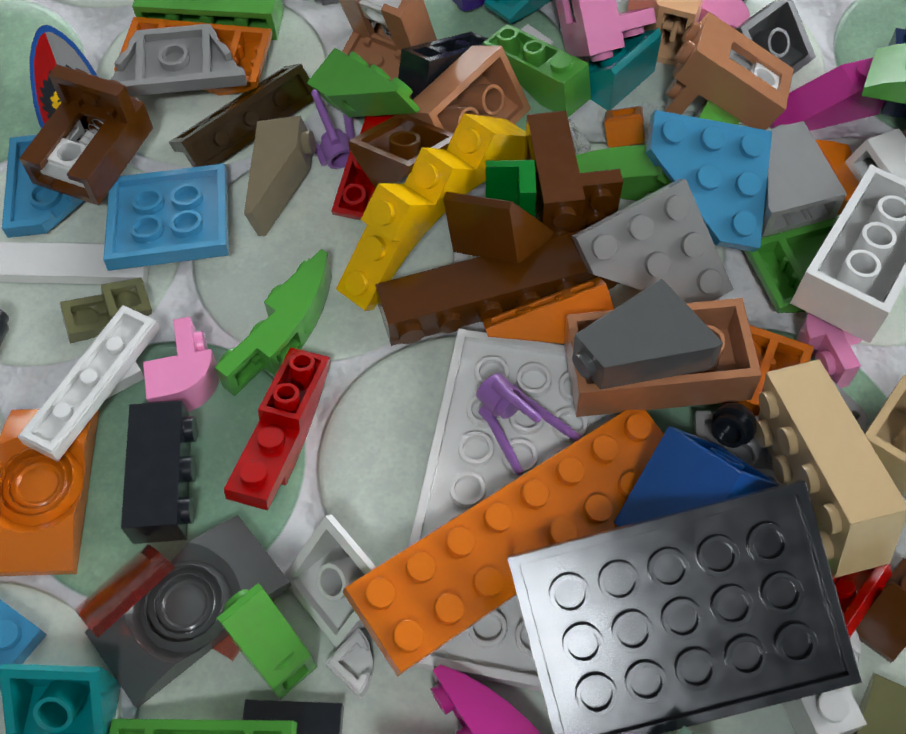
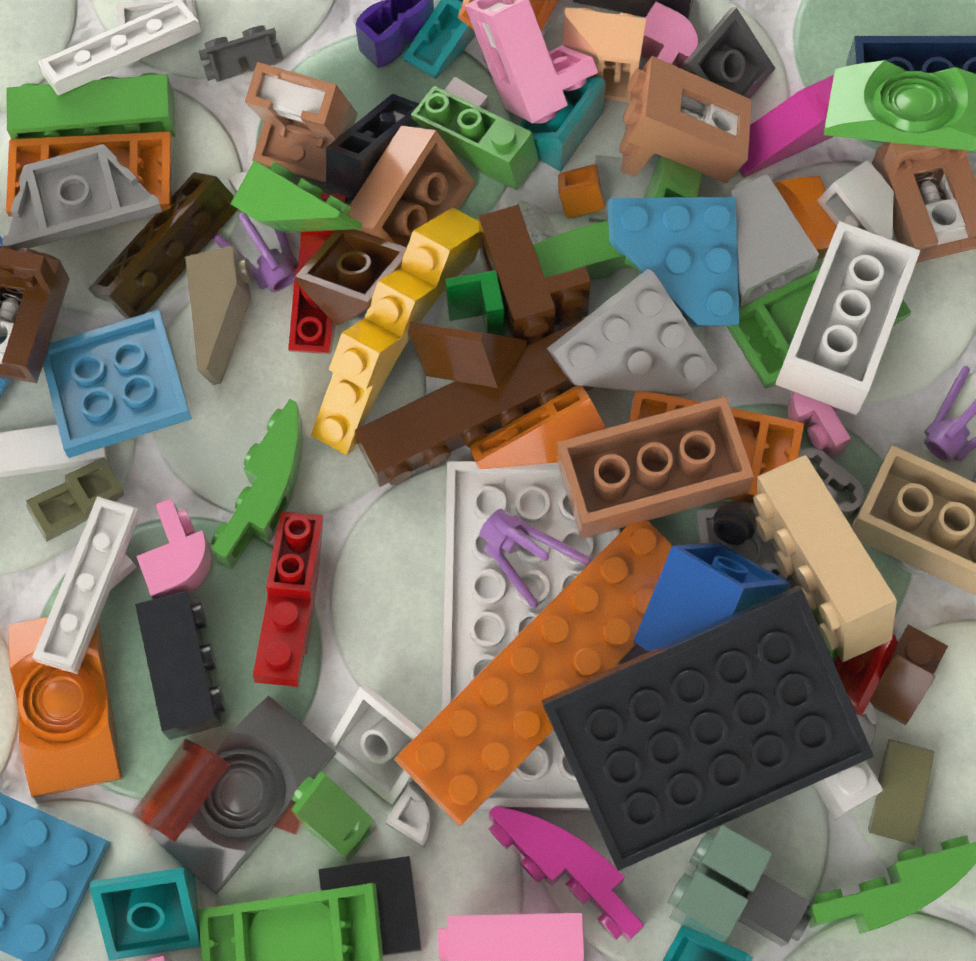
camera: 10 degrees left, 10 degrees up
dark grey slope [572,279,723,390] -> none

